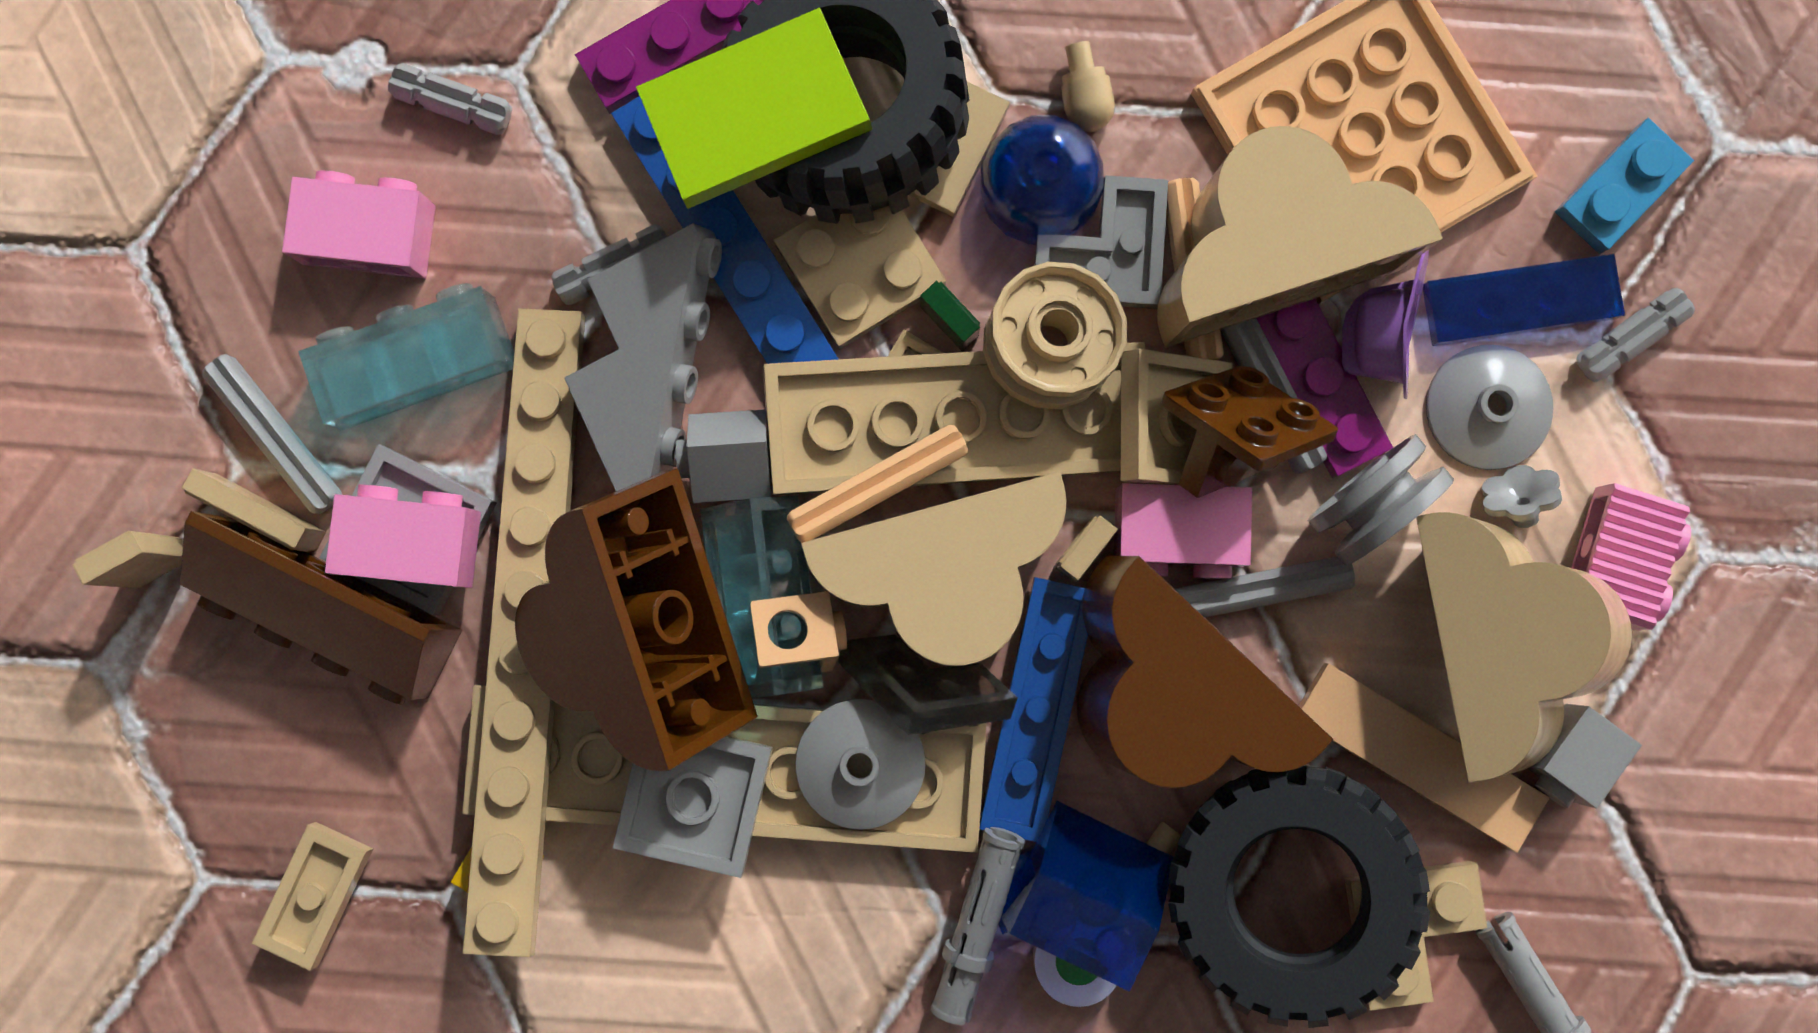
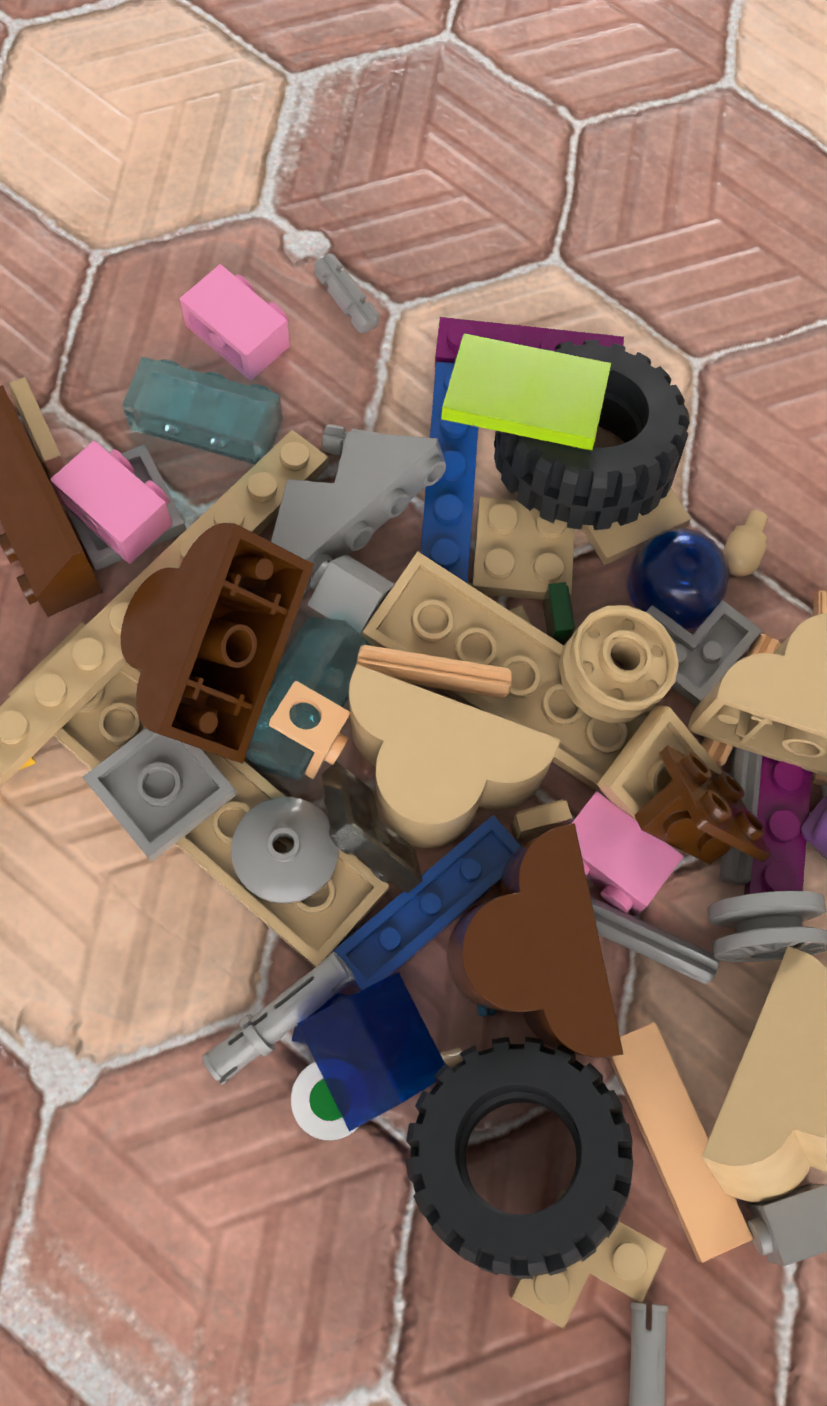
camera: 30 degrees right, 15 degrees down
light grey axle [202,354,342,514] -> none

